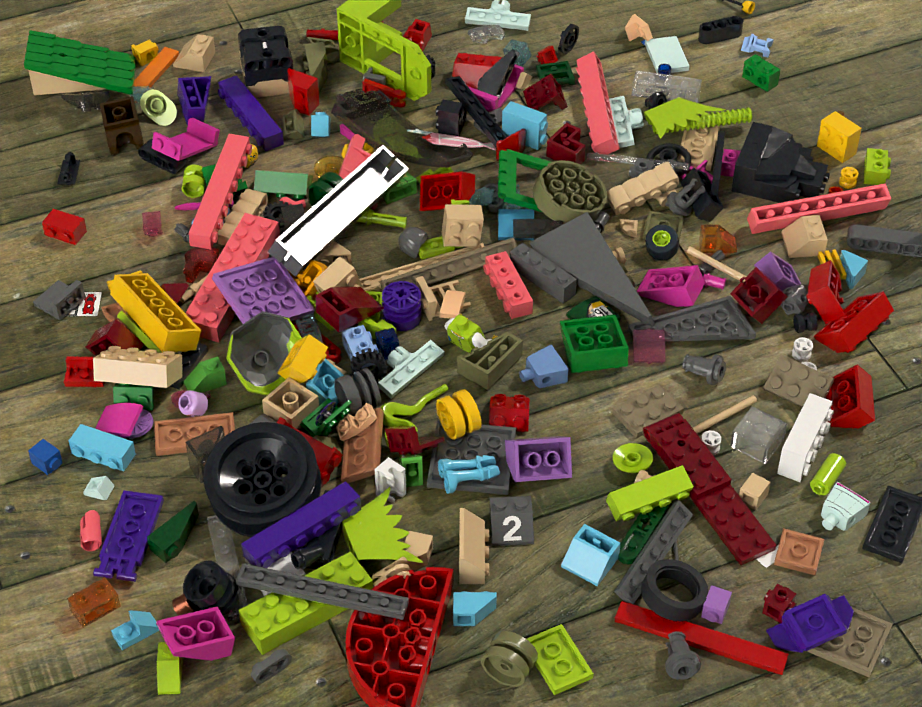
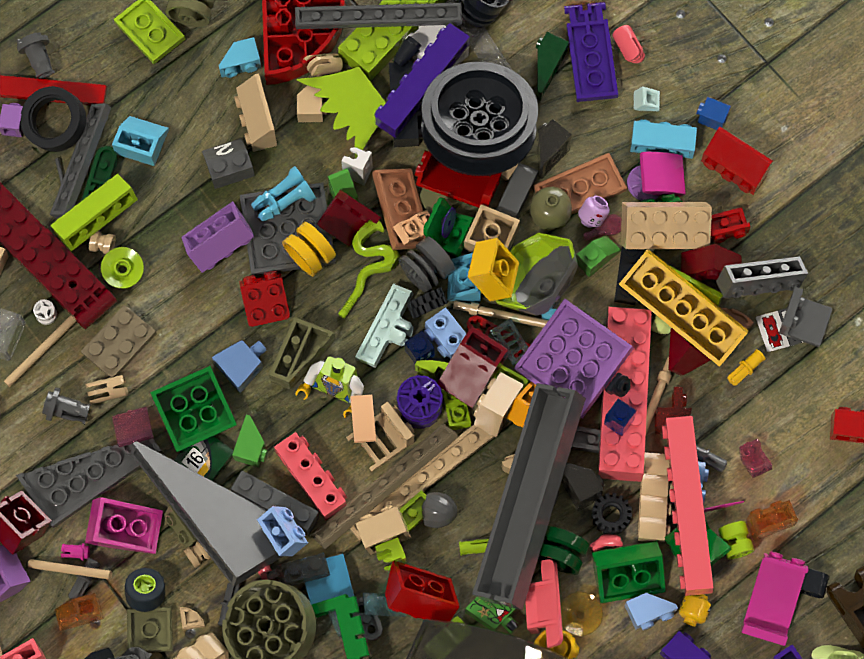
camera: 165 degrees right, 25 degrees up
none -> tan arm [85,375,128,405]
none -> bright green slope [232,414,268,468]
none -> light blue brick [257,506,308,556]
none -> olive cylinder [530,186,572,230]
none -> clear blue brick [604,398,637,436]
none -> black plate [605,373,630,397]
none -> light blue slope [624,593,678,630]
none -> red slope [701,127,773,195]
none -> dark grey brick [716,256,808,298]
none -> clear orange brick [745,500,798,541]

